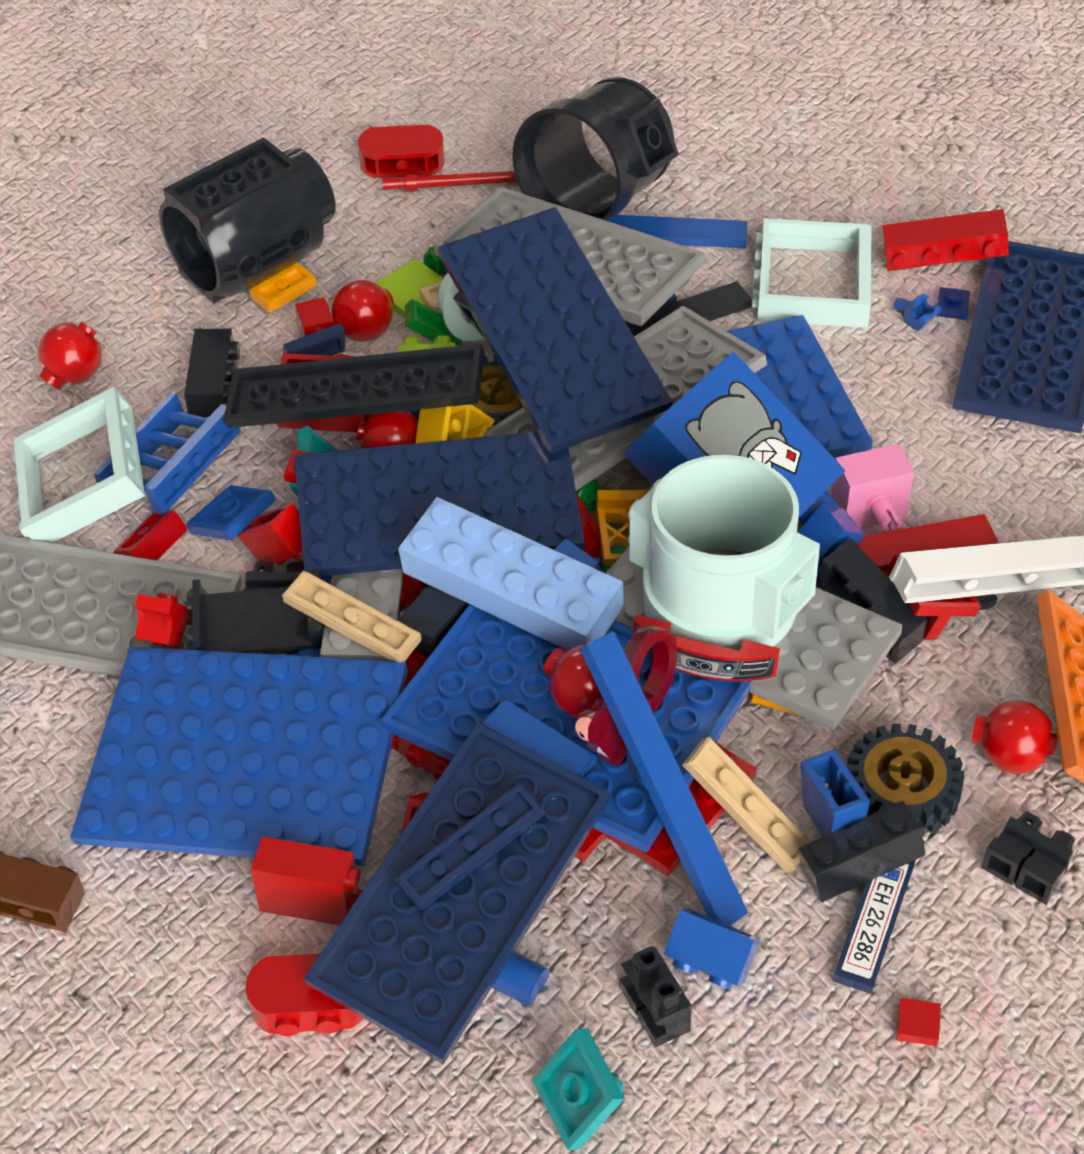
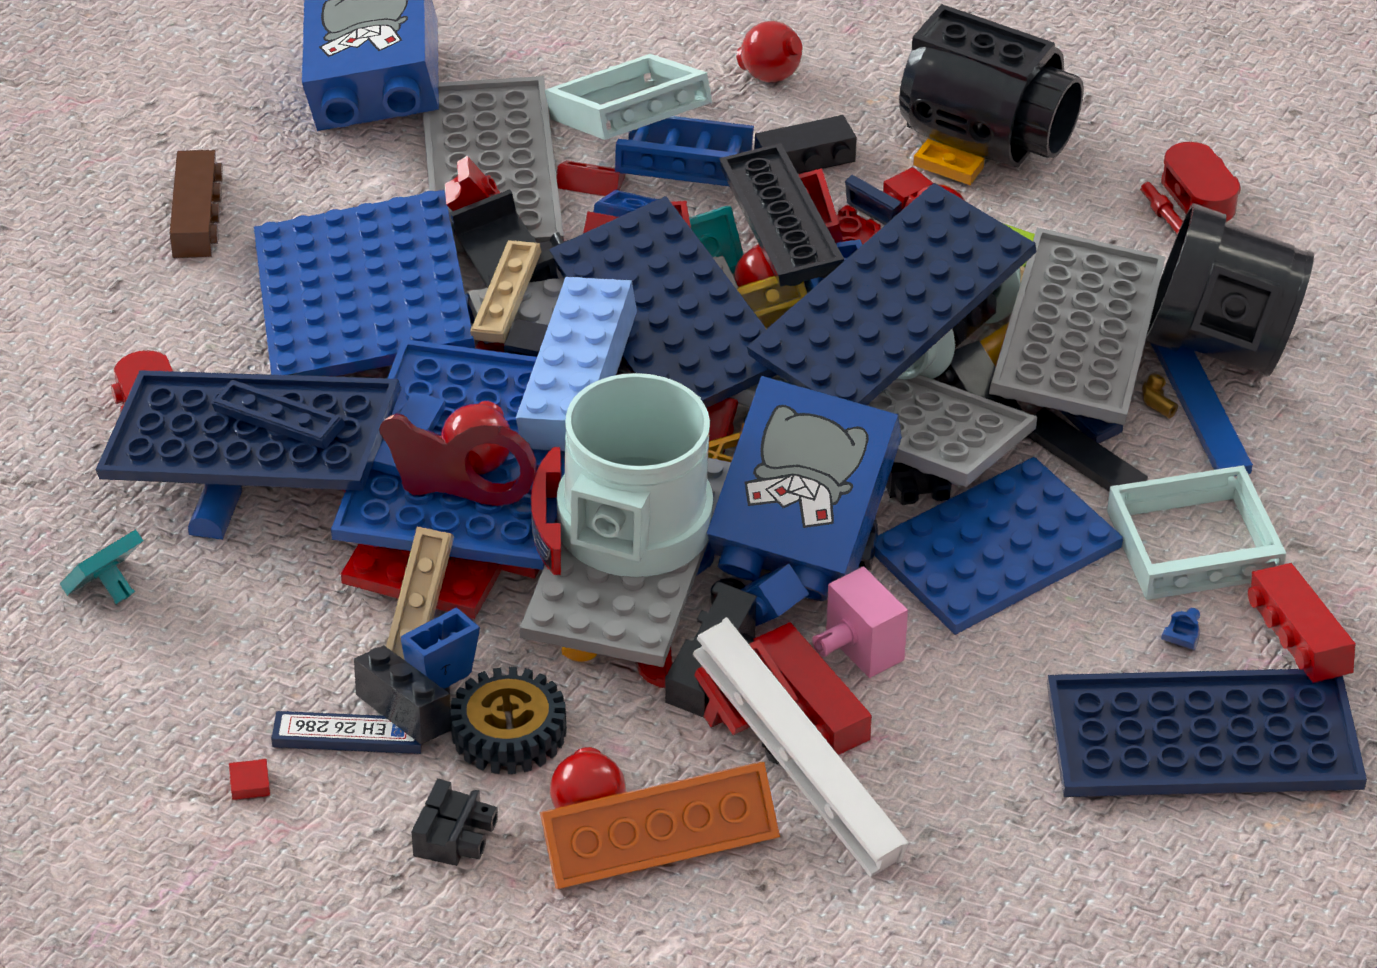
camera: 70 degrees right, 5 degrees down
red brick [251,836,363,925] -> none
blue tile [579,631,748,925] -> none
black hips [619,946,692,1048] -> none
blue brick [663,908,761,989] -> none
clear blue plate [937,287,970,320] -> none

